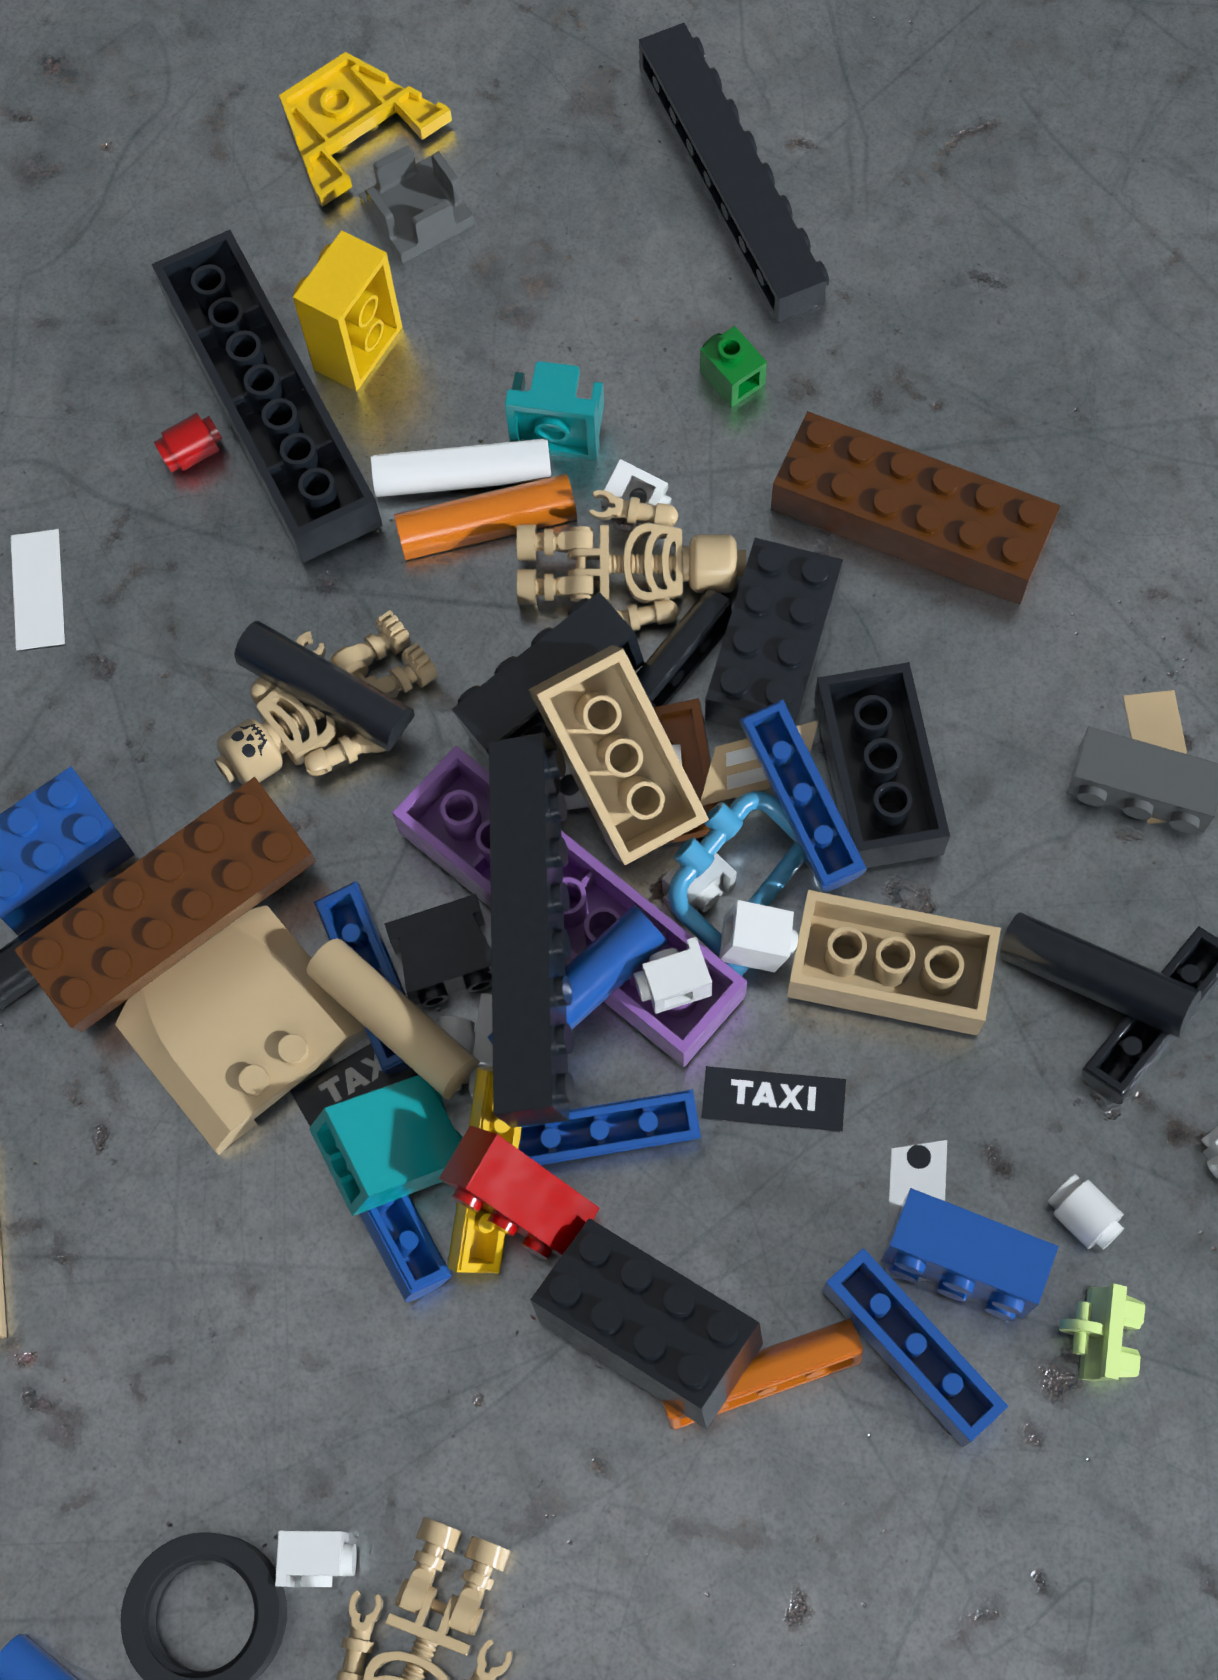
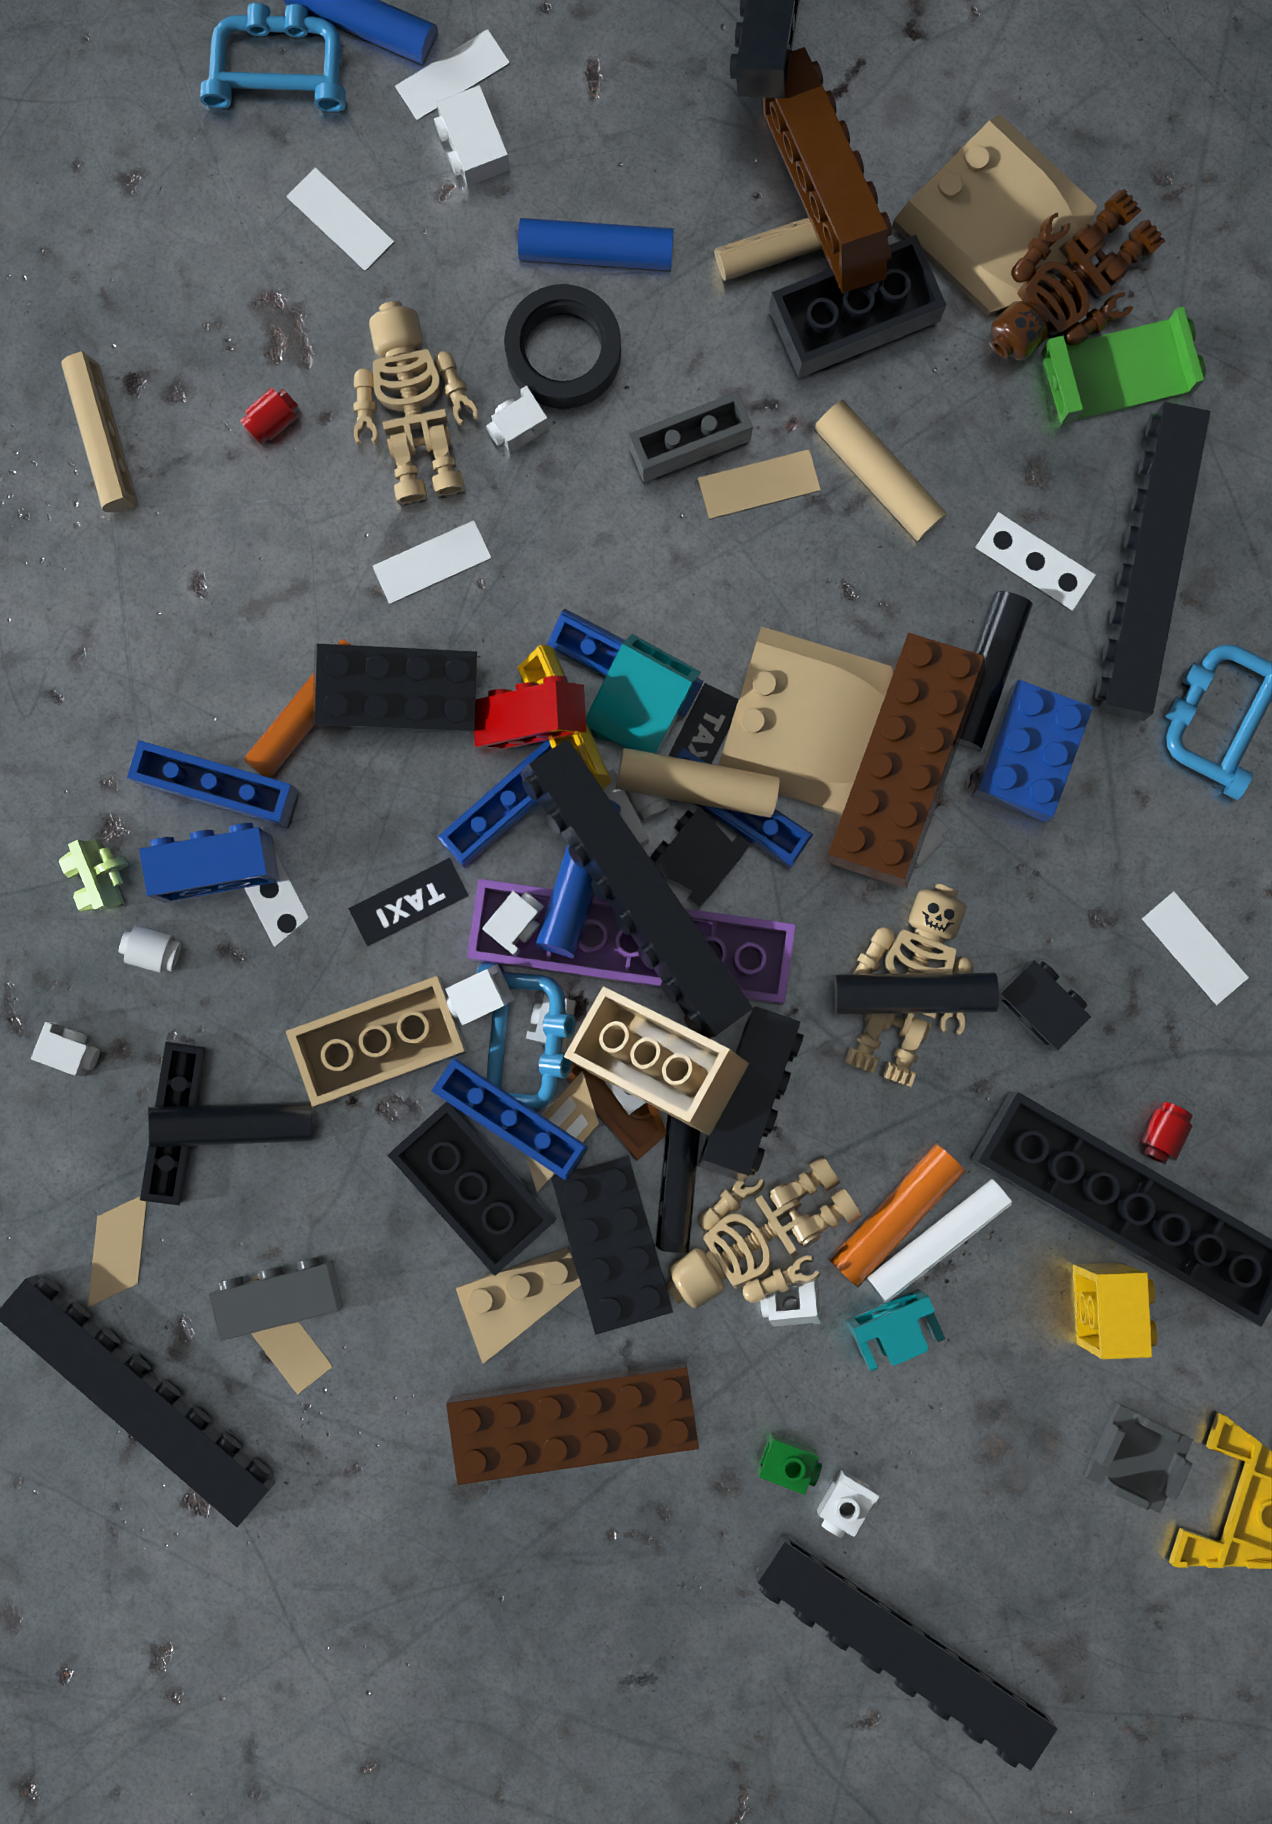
camera: 145 degrees right, 15 degrees up
none -> white sticker [372,520,491,604]
none -> tan wing [456,1246,581,1364]
none -> dark grey brick [629,391,753,483]
none -> tan sticker [698,449,821,519]
none -> white brick [817,1468,879,1538]
none -> black brick [999,960,1091,1051]

